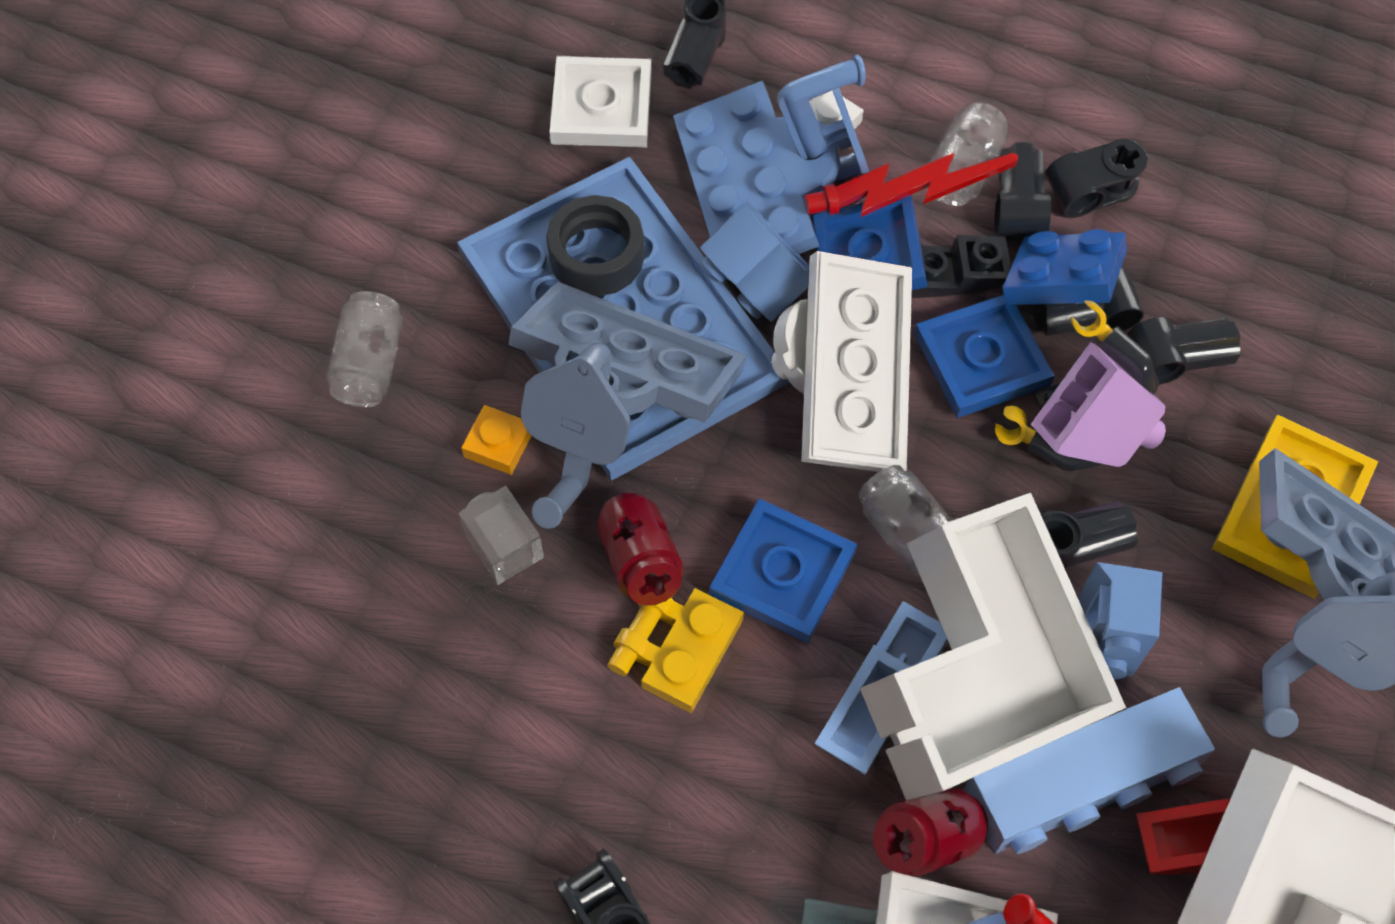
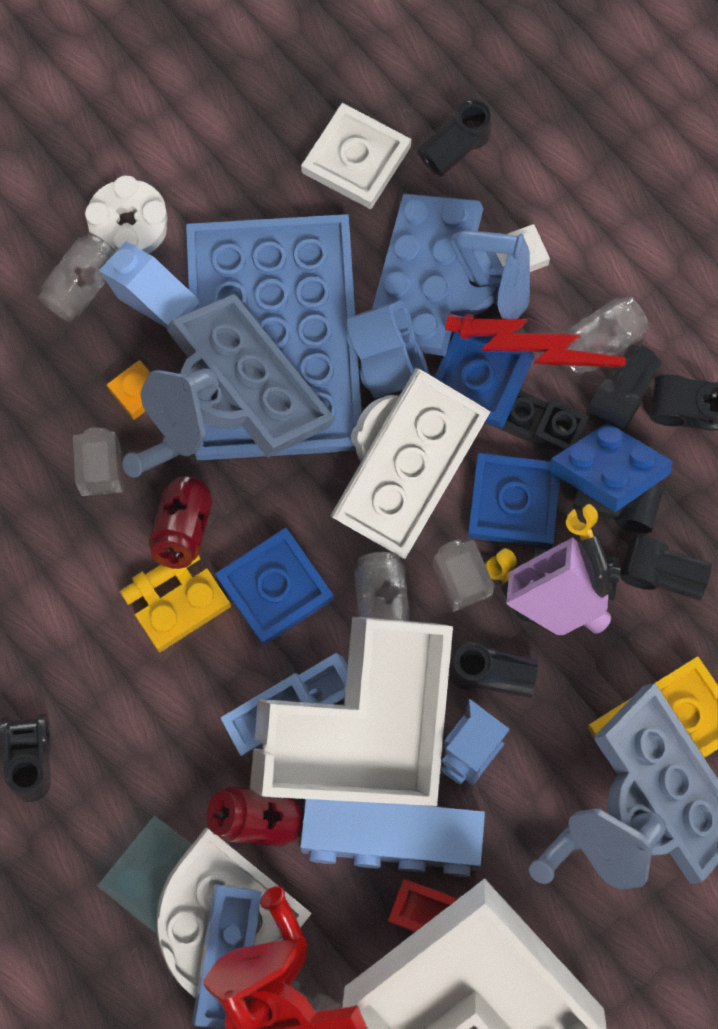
camera: 30 degrees right, 10 degrees up
black tyre [546,195,645,297] -> none
none -> white plate [85,176,168,257]
none -> light blue slope [99,241,199,328]
none -> clear brick [433,539,494,612]

